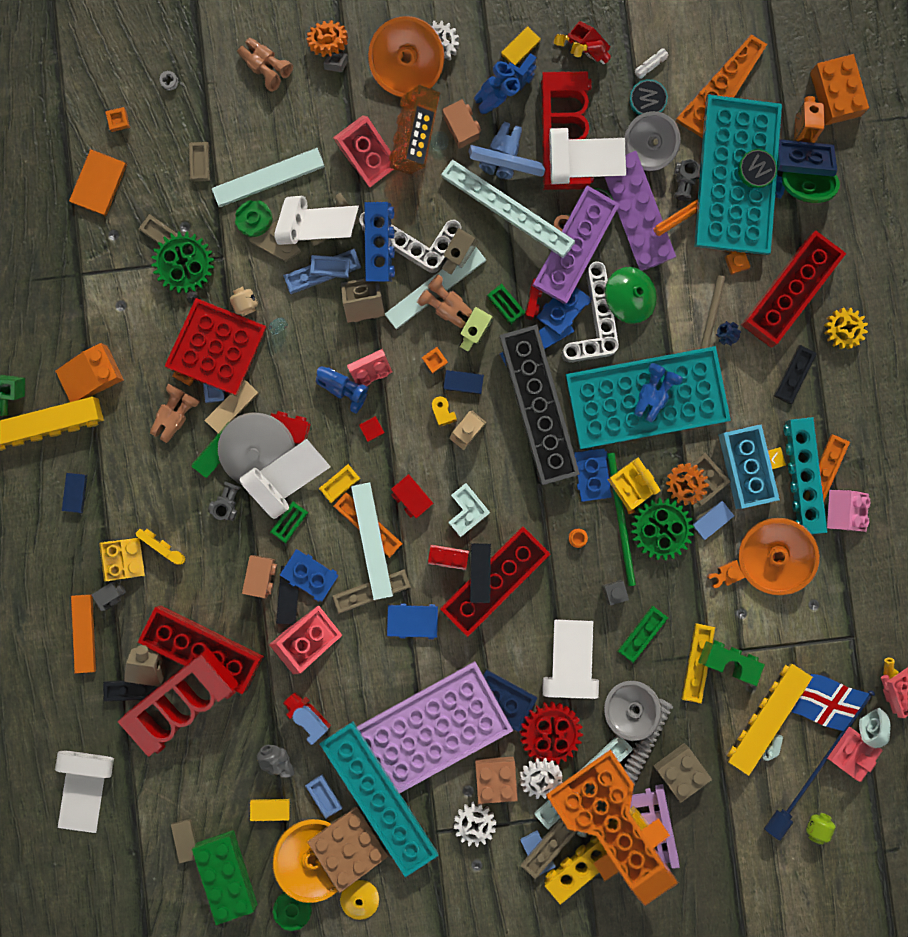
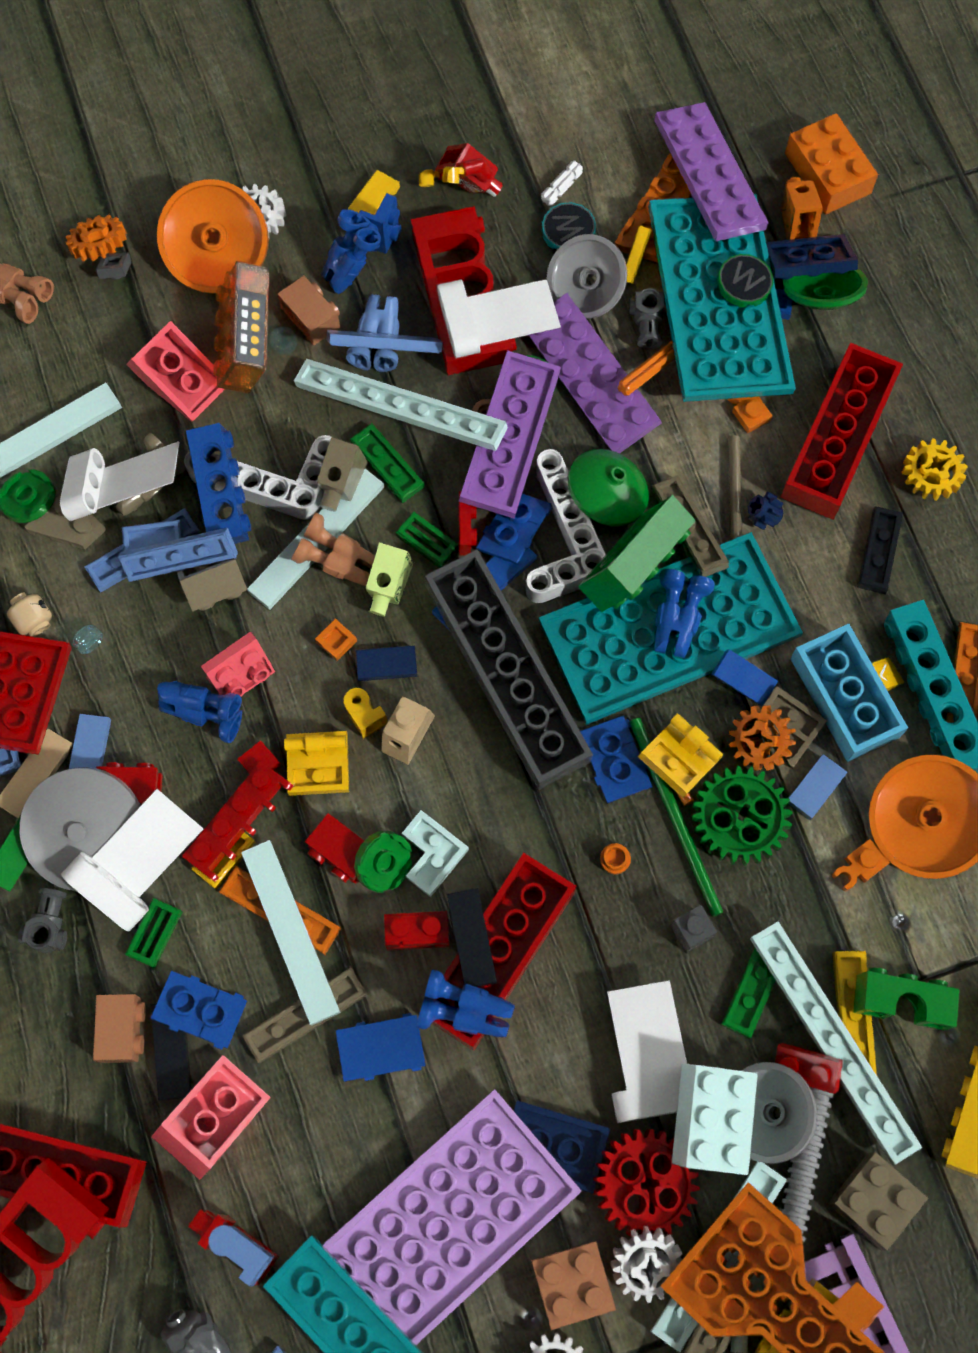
camera: 10 degrees left, 15 degrees down
none -> medium blue tile [69,714,111,769]
none -> medium blue tile [118,528,238,582]
none -> red hinge [182,761,294,882]
none -> yellow plate [284,731,349,796]
none -> green tile [350,423,425,503]
none -> green tile [354,831,412,893]
none -> blue piece [416,969,515,1037]
none -> brick [578,495,696,612]
none -> yellow tile [626,226,652,284]
none -> dark tan tile [652,475,729,577]
none -> medium lavender plate [654,102,768,241]
none -> light aqua brick [672,1063,758,1175]
none -> blue tile [711,649,778,706]
none -> light aqua plate [750,922,922,1165]
none -> red plate [775,1043,843,1094]

